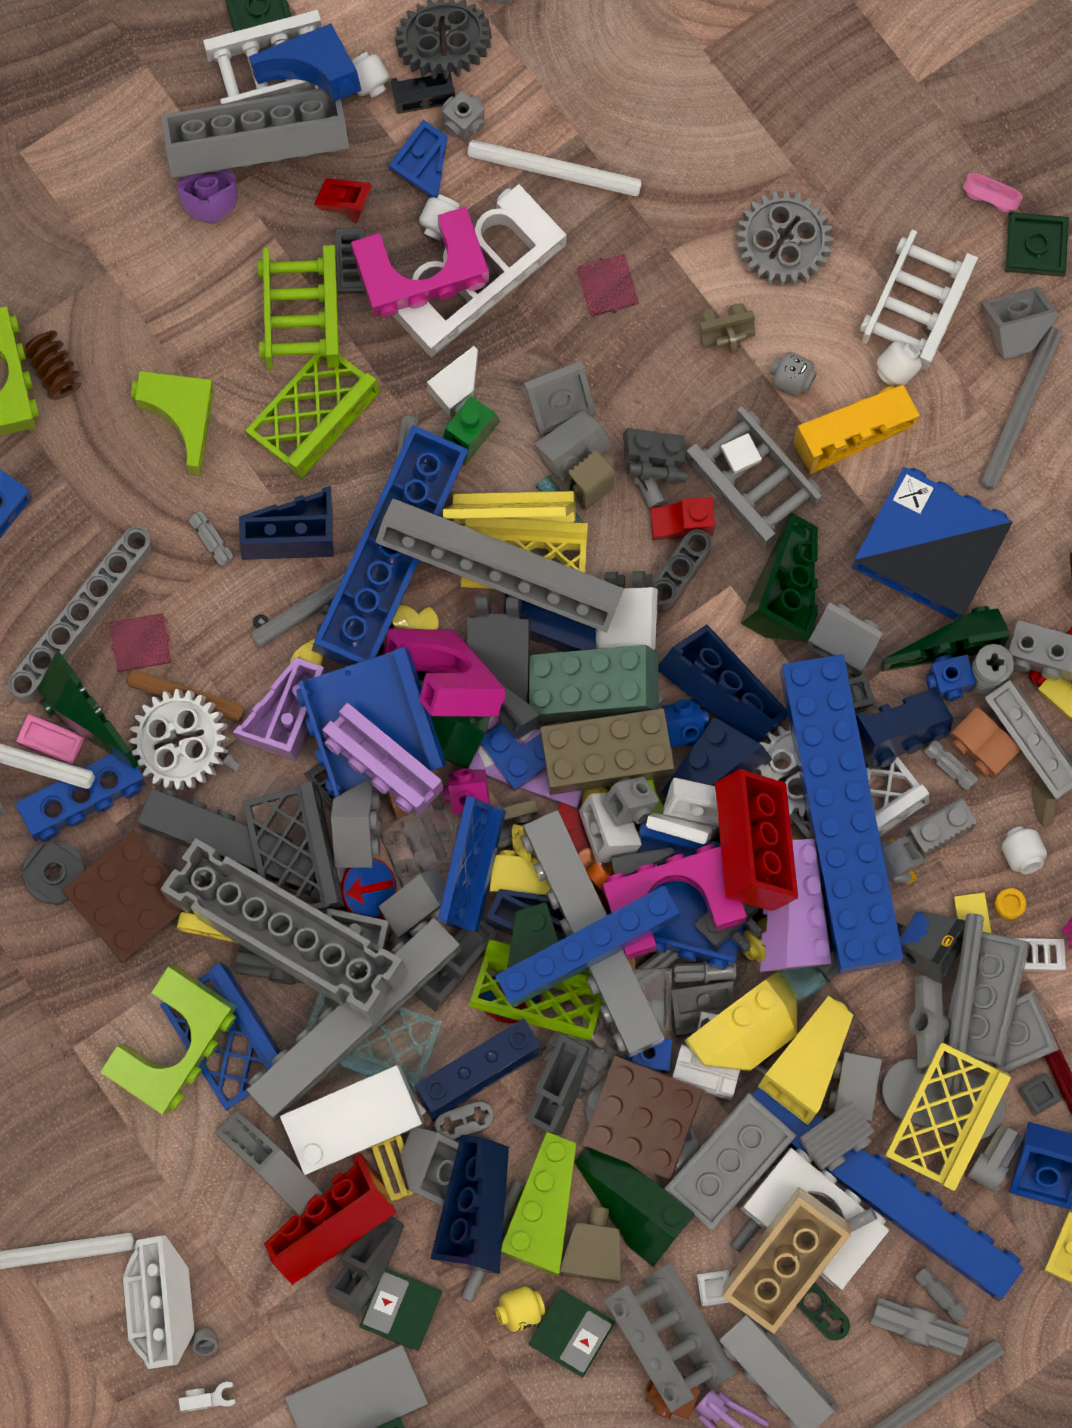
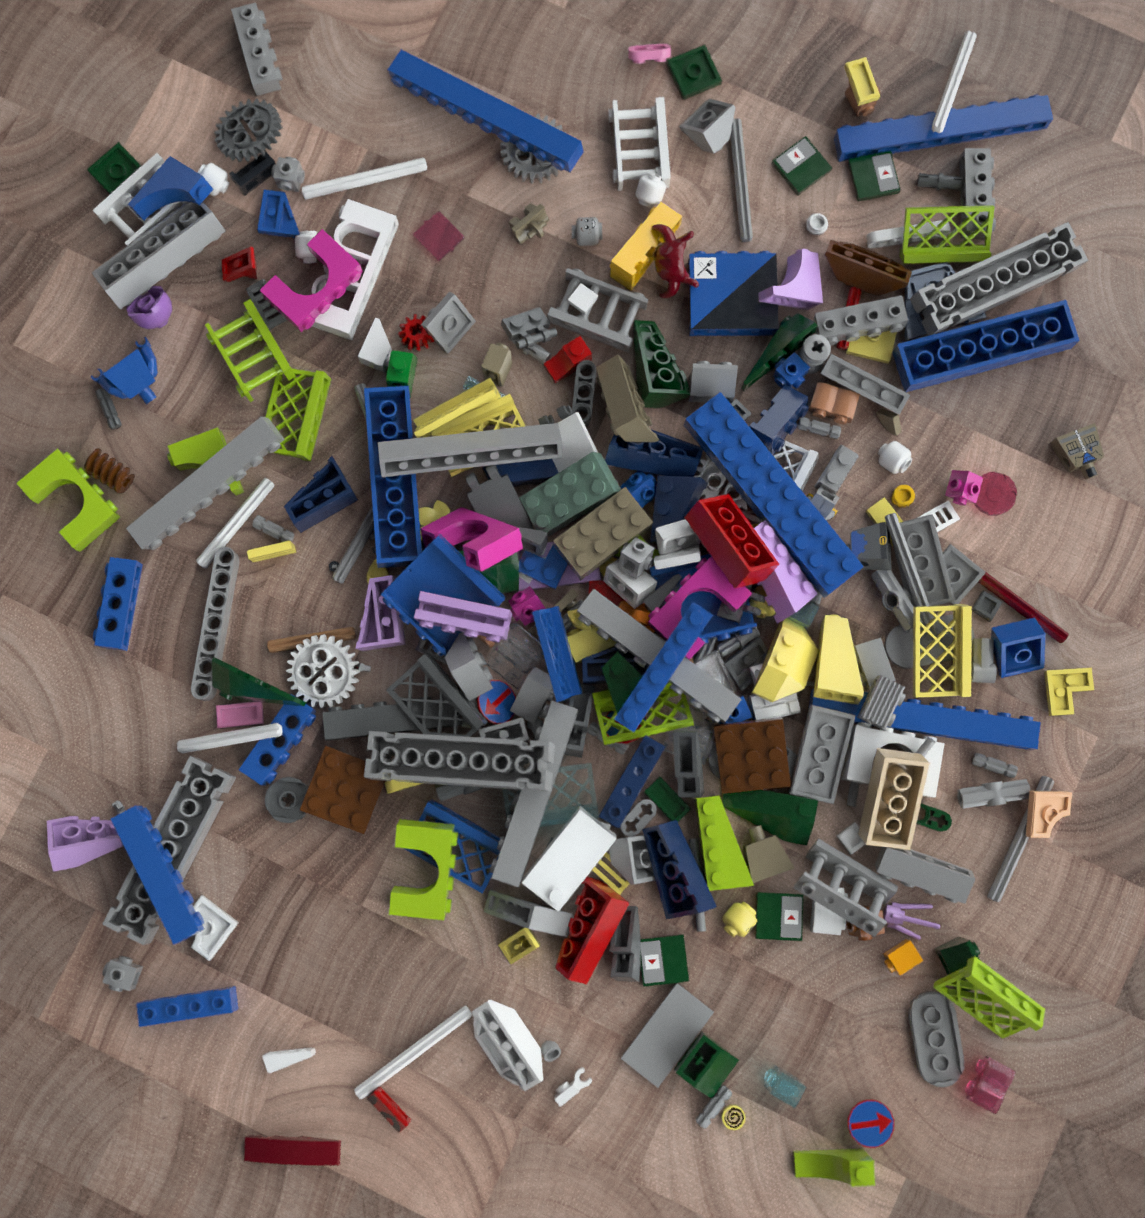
camera: 25 degrees left, 5 degrees up
clear pink piece [110,613,171,672] -> none
light grey brick [535,410,611,482] -> none
none -> blue torso [91,337,158,405]
none -> dark grey axle [96,388,122,430]
none -> light grey brick [126,416,285,550]
none -> white axle [196,478,274,568]
none -> light yellow tile [247,541,296,563]
none -> blue brick [387,49,584,173]
none -> red gear [398,314,434,352]
none -> light yellow slope [498,927,540,964]
none -> light grey axle [587,722,629,754]
none -> dark tan wedge [596,355,659,442]
none -> dark green tile [644,776,691,822]
none -> dark red piece [652,224,699,299]
none -> lavender arch [758,249,823,310]
none -> white brick [810,887,848,935]
none -> light nougat tile [1026,791,1072,838]

